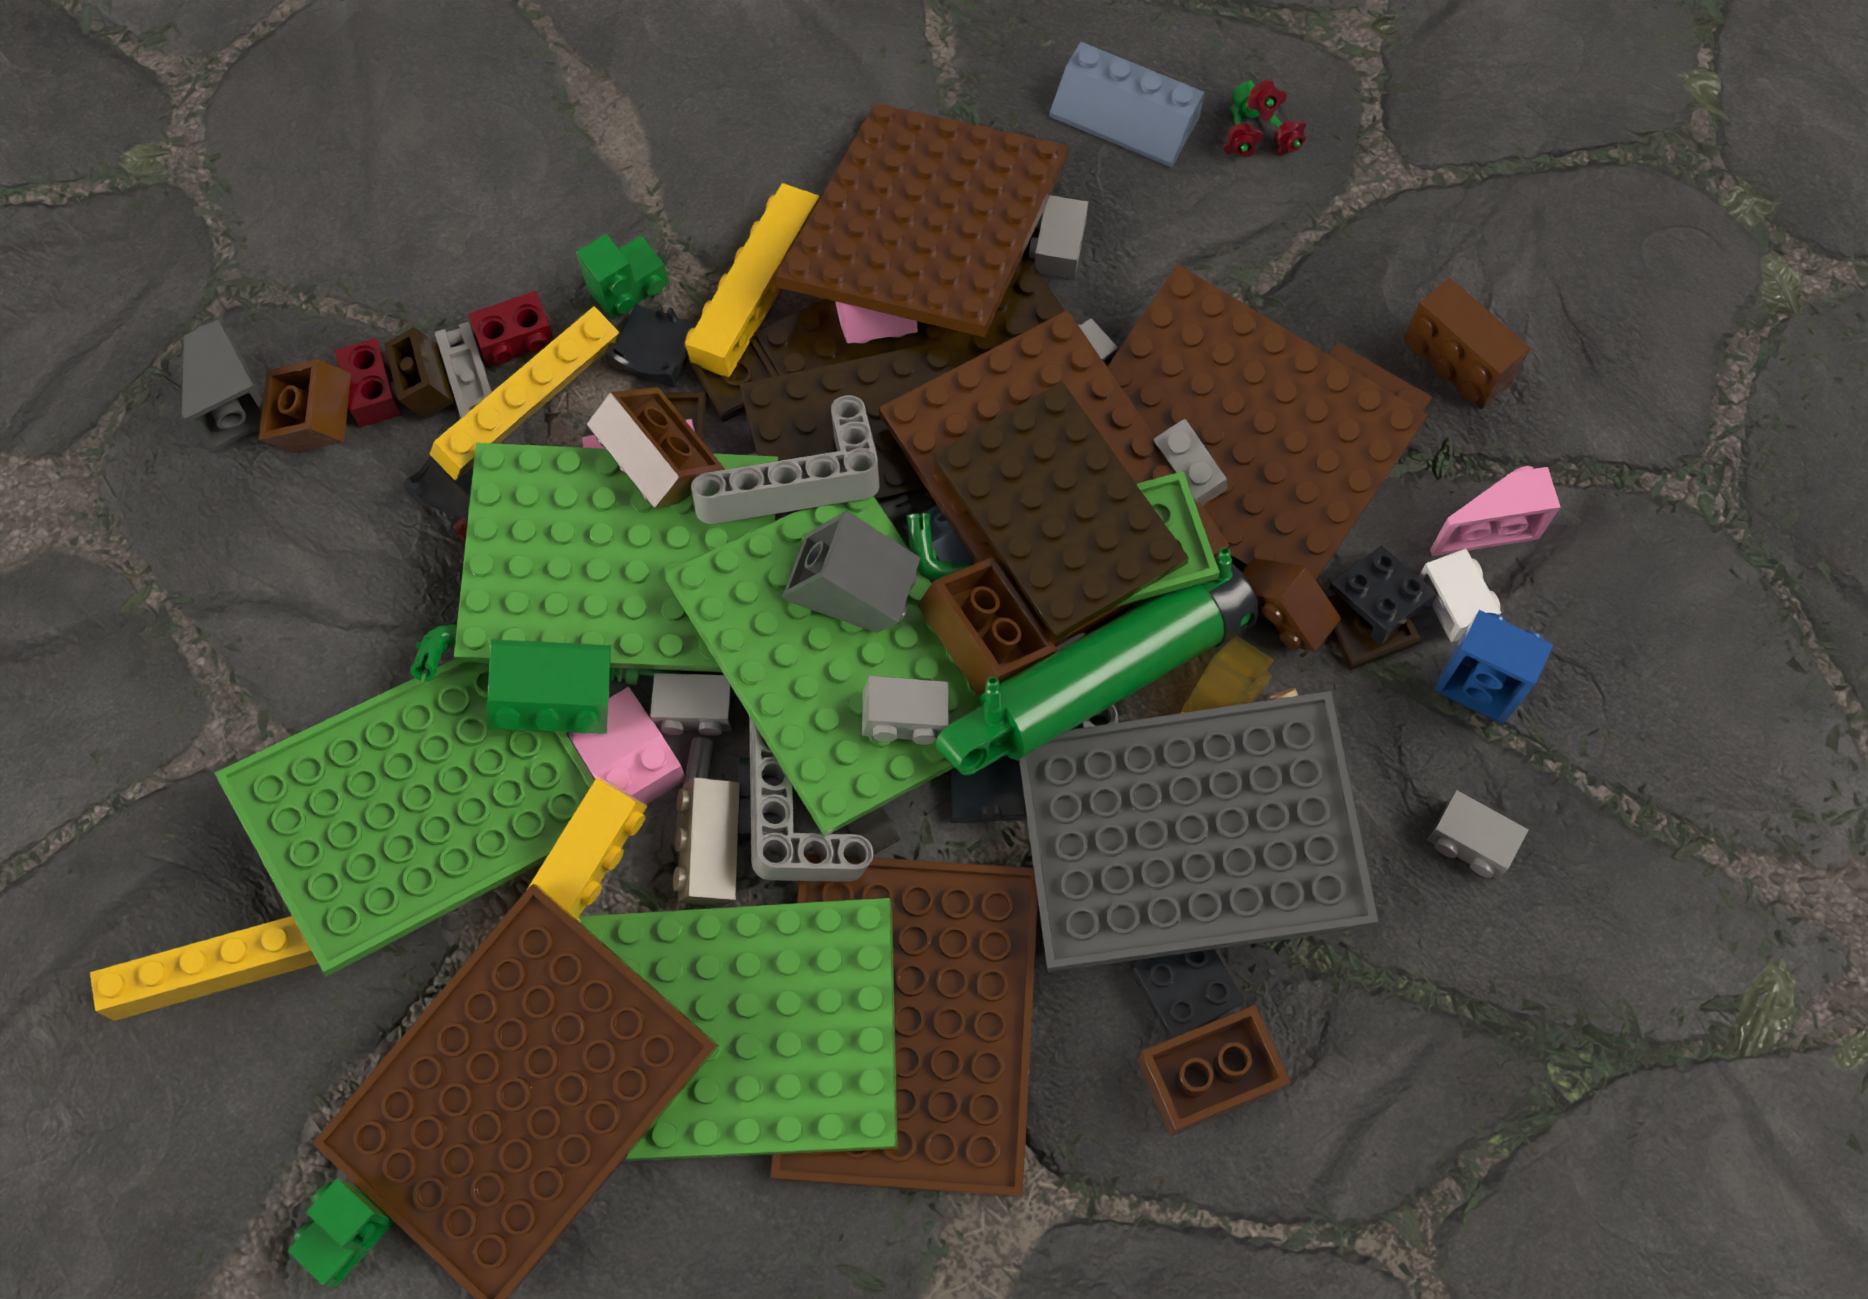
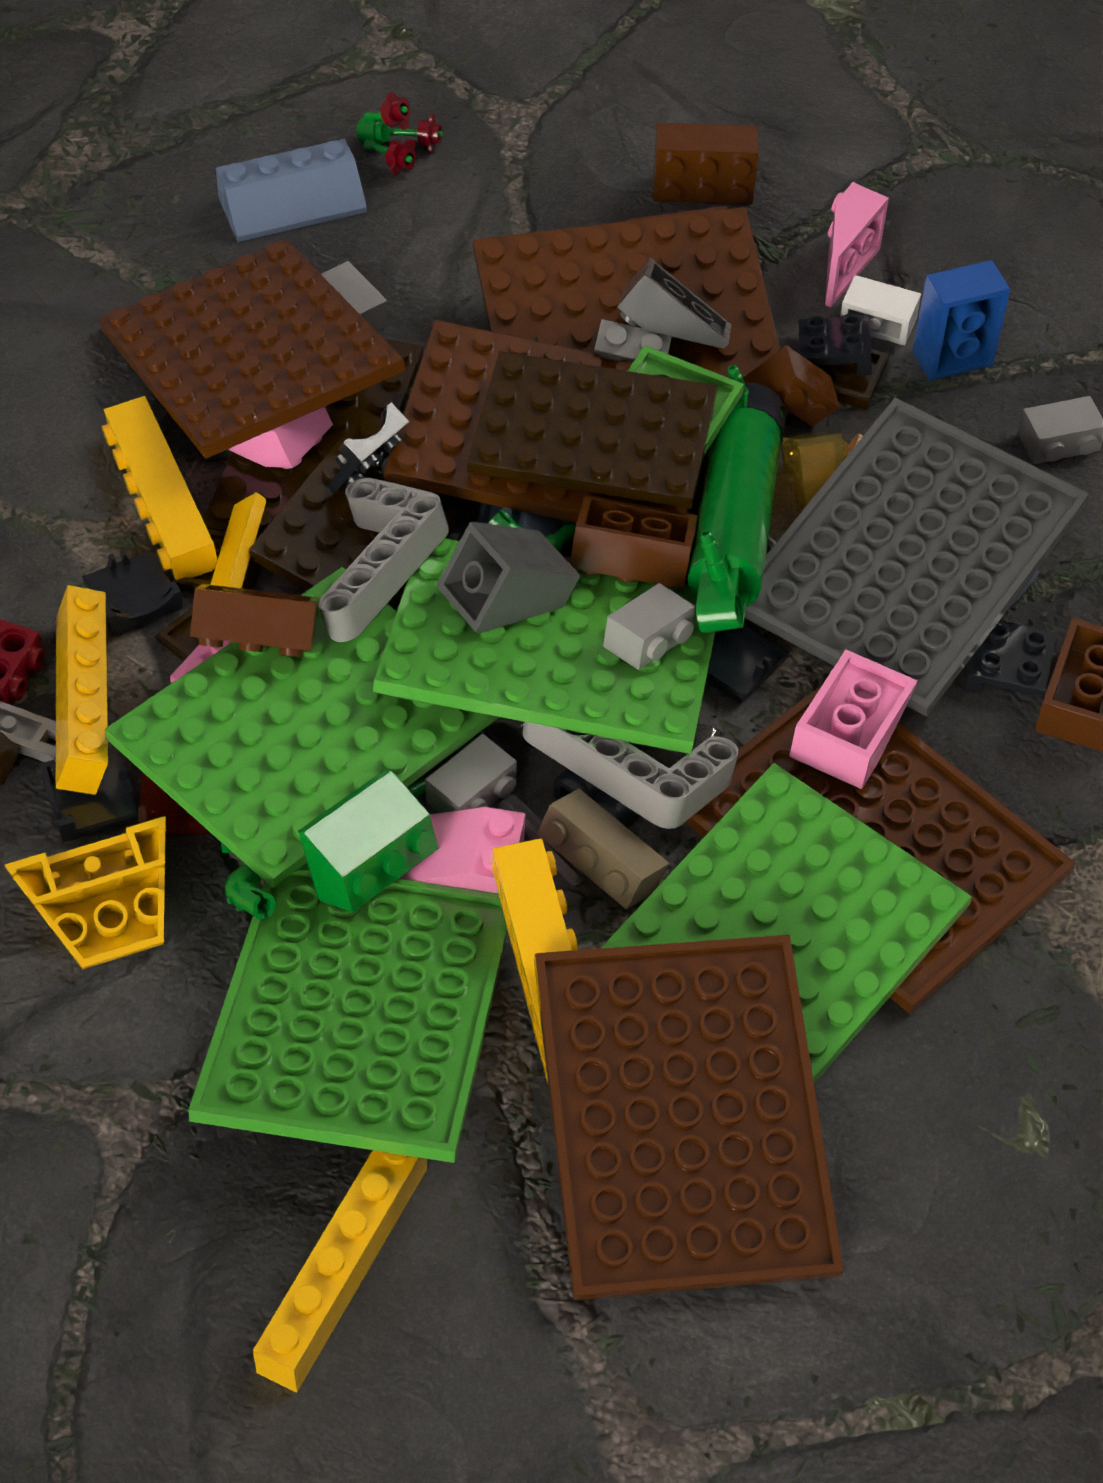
camera: 50 degrees left, 15 degrees down
green brick [288,1178,395,1288] -> none
green brick [576,234,669,319] -> none
none -> yellow wedge [4,816,166,970]
none -> yellow tile [210,492,266,588]
none -> black piece [328,402,409,494]
none -> dark grey slope [617,257,732,349]
none -> bright pink slope [789,649,918,789]

